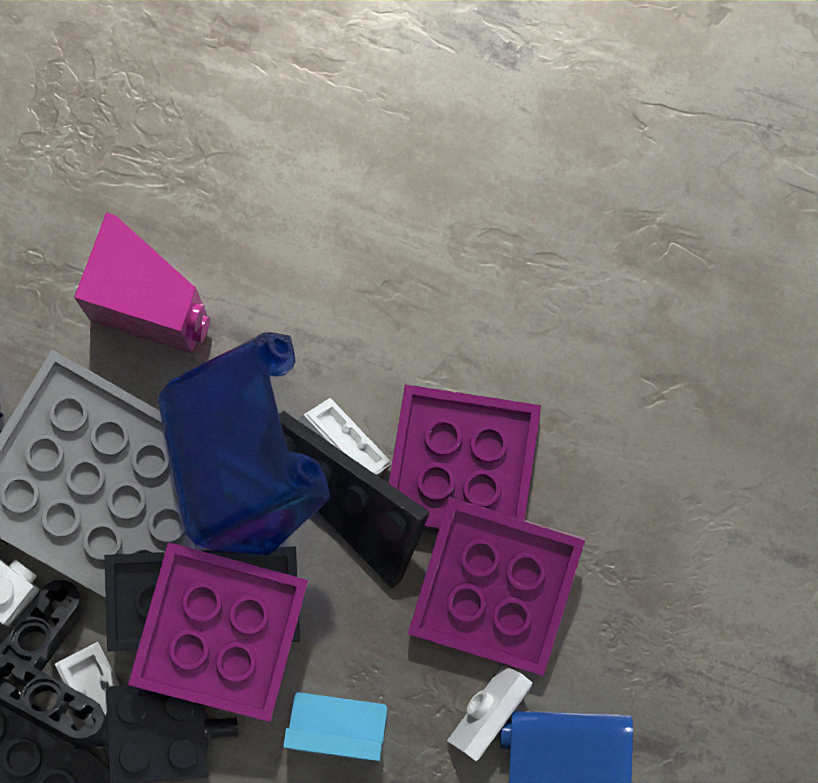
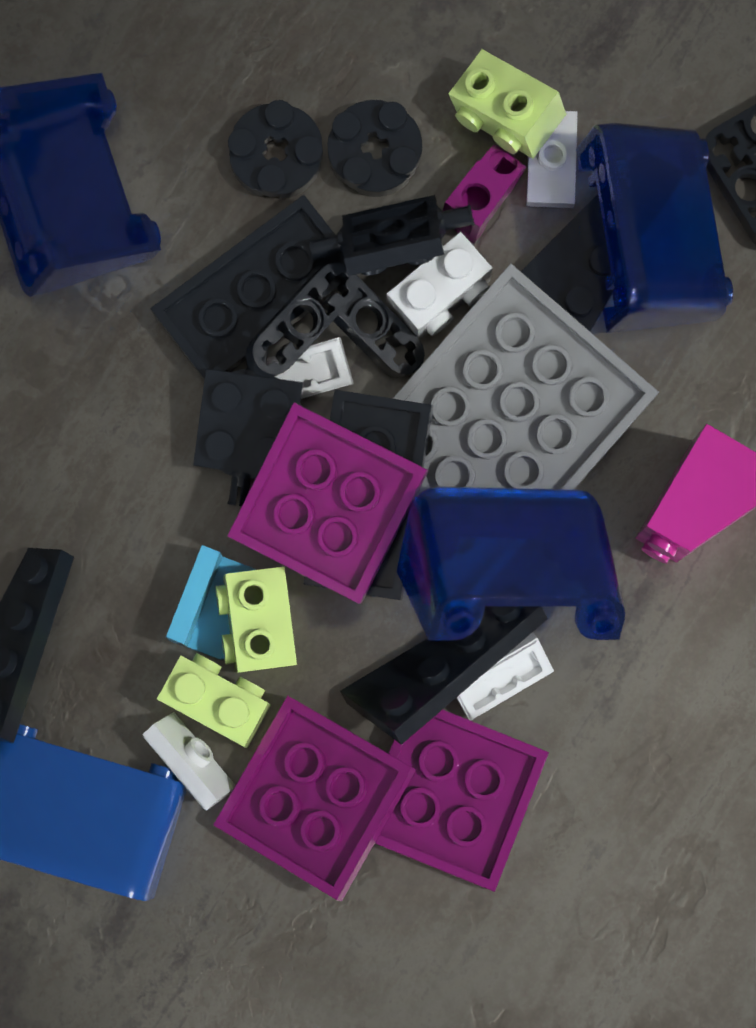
camera: 100 degrees right, 5 degrees up
none -> yellowish green brick [157,653,271,749]
none -> yellowish green brick [215,566,297,673]

